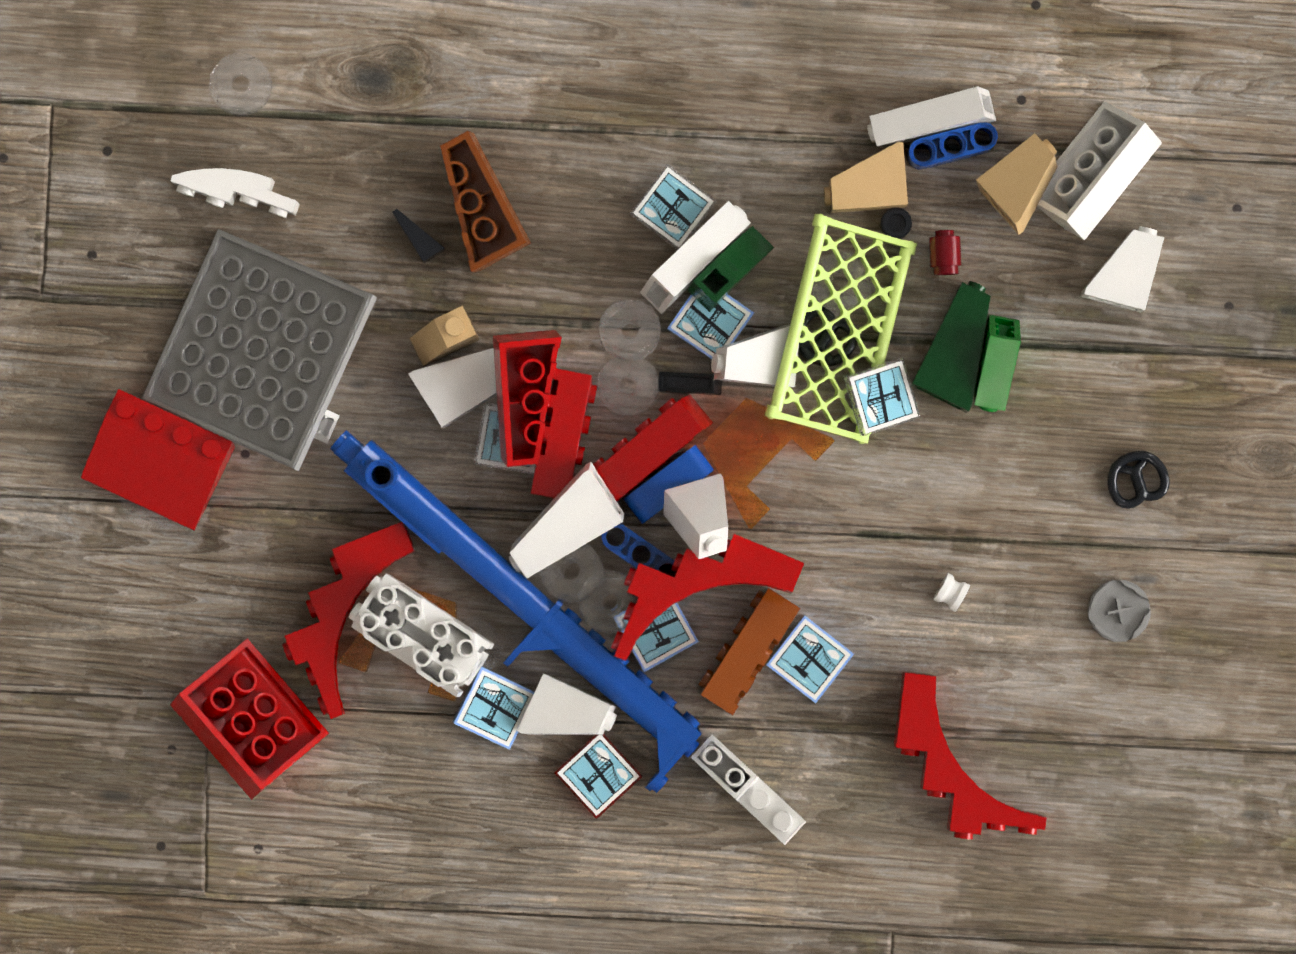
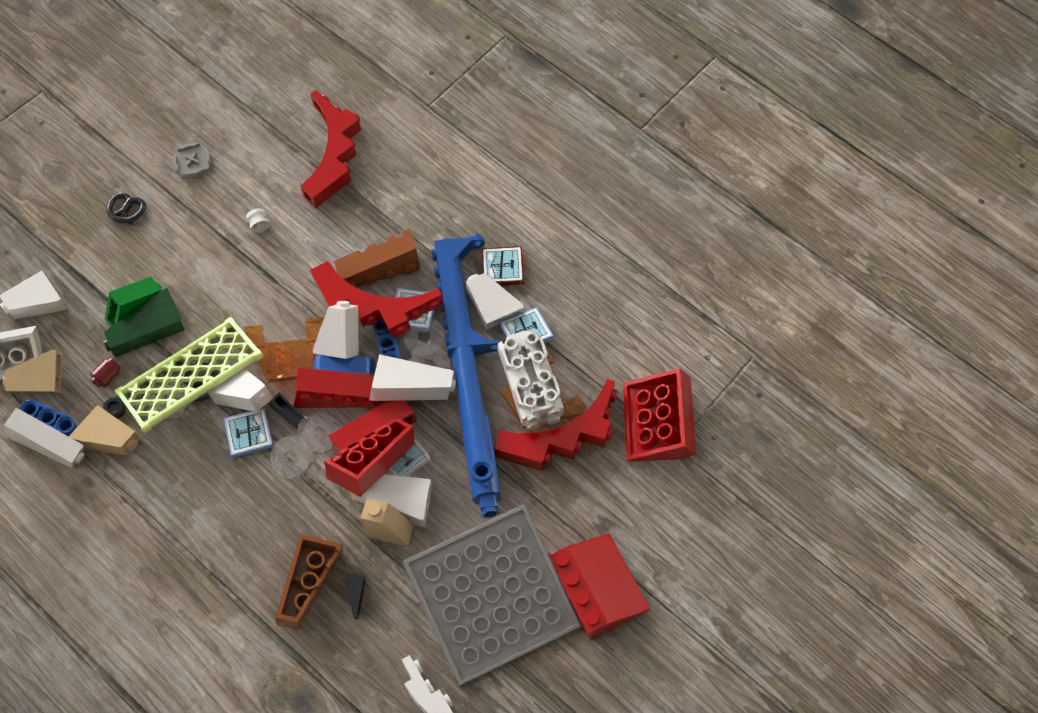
camera: 135 degrees left, 25 degrees down
tile [630,164,717,250] -> none
white slope [640,201,751,314] -> none
dark green slope [688,226,774,312] -> none
white slope [691,735,806,845] -> none
tile [766,615,854,703] -> none
tile [843,358,921,437] -> none

